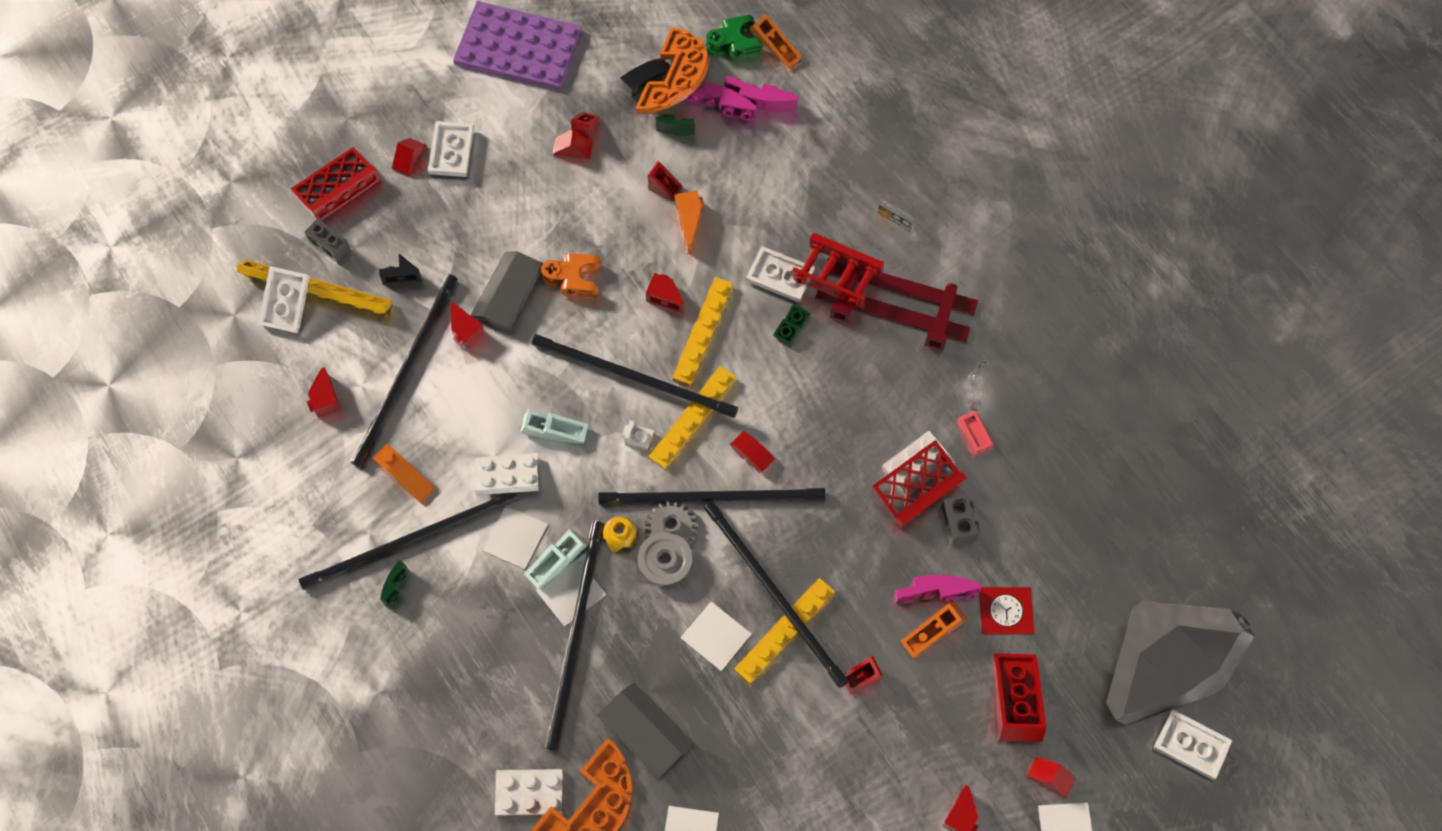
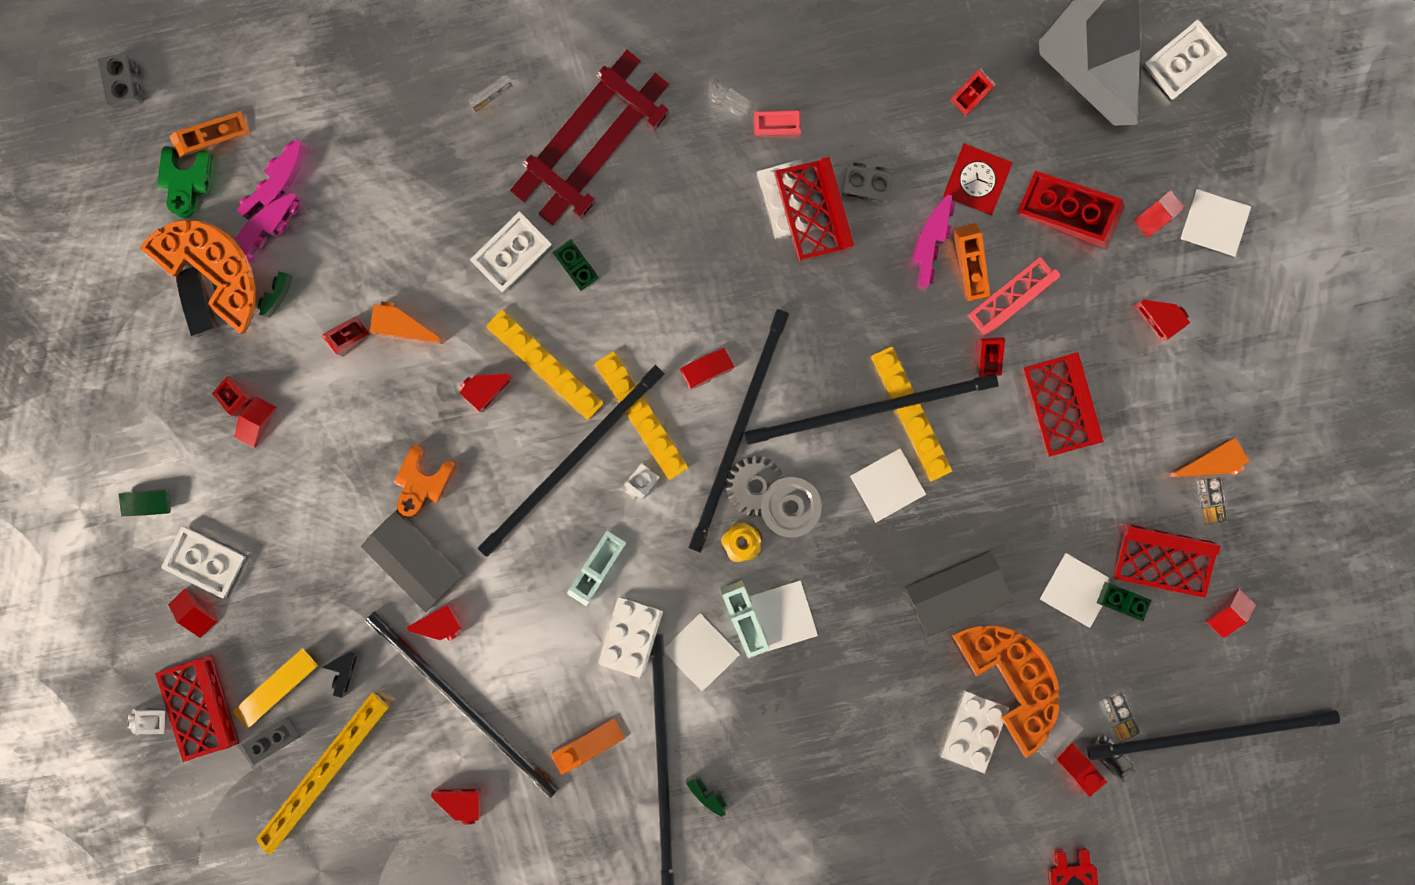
camera: 65 degrees left, 20 degrees up
white plate [258,266,310,333] -> none
medium lavender plate [453,1,582,90] -> none
black piece [545,521,604,751] -> none
red fence [792,232,884,309] -> none
none -> dark green slope [119,490,171,517]
none -> white bracket [128,709,165,735]
none -> yellow slope [233,648,318,729]
none -> red slope [950,68,996,115]
none -> coral fence [968,256,1061,336]
none -> red fence [1024,352,1104,457]

